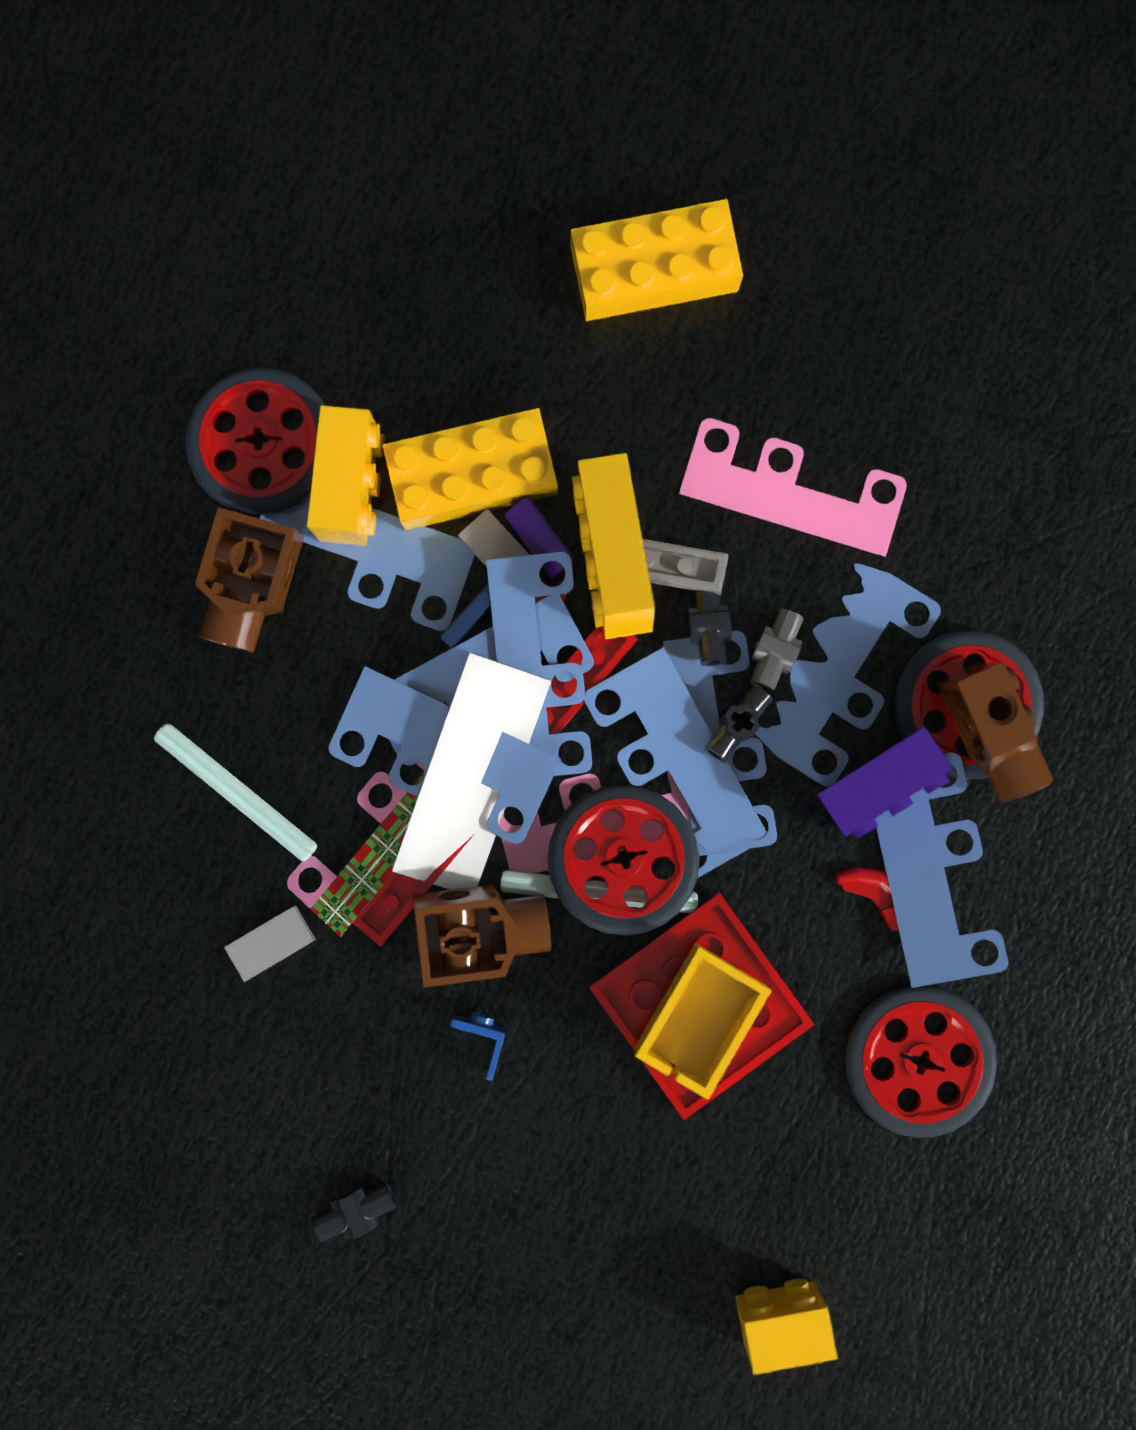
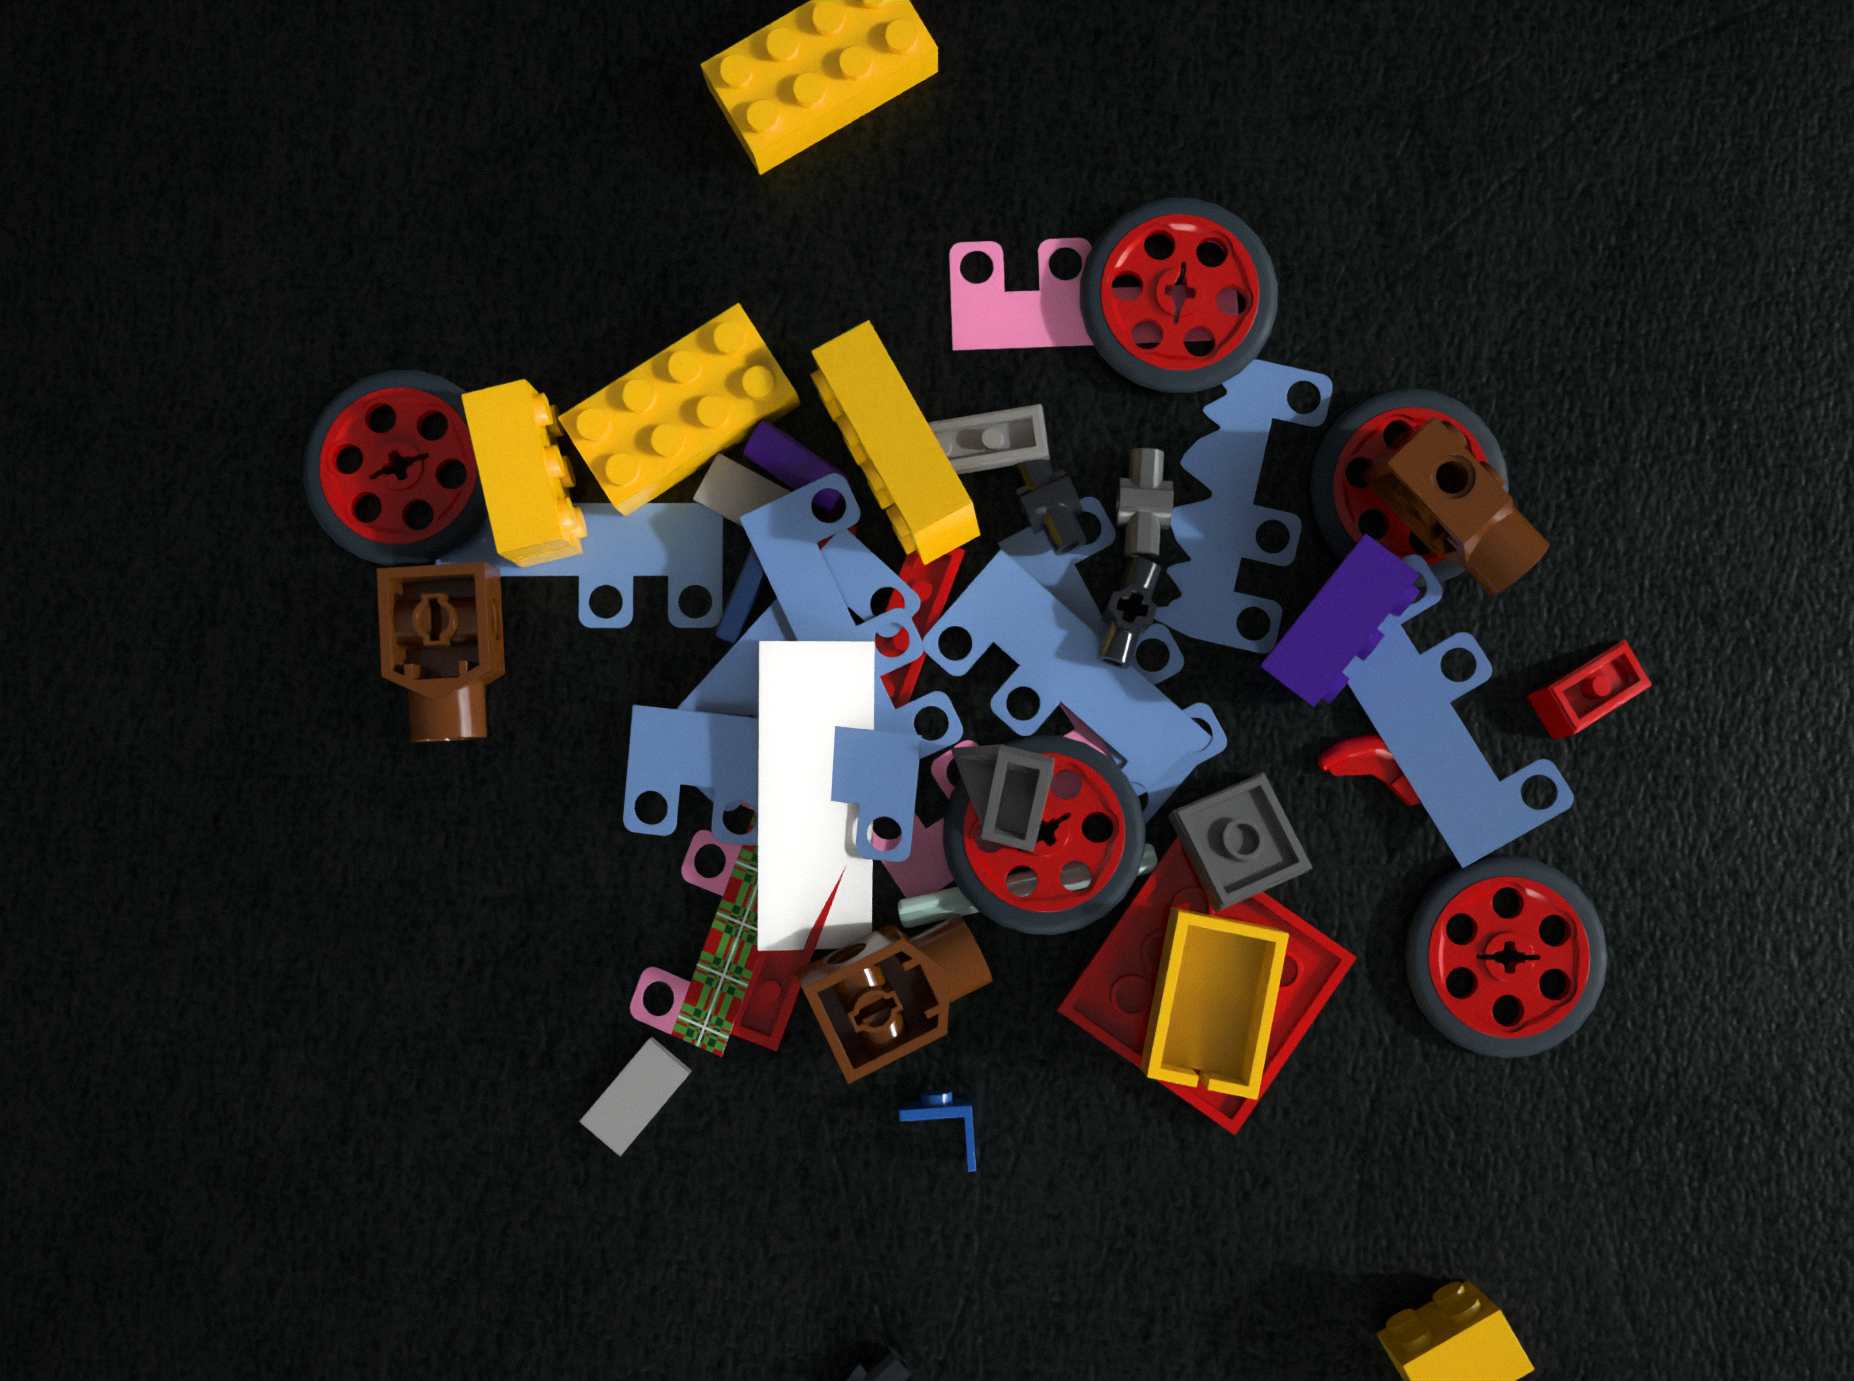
camera: 10 degrees left, 0 degrees up
light aqua axle [154,724,317,861] -> none
none -> dark grey slope [950,744,1055,852]
none -> wedge [1080,198,1278,393]
none -> dark grey tile [1168,772,1313,913]
none -> red slope [1528,640,1652,740]

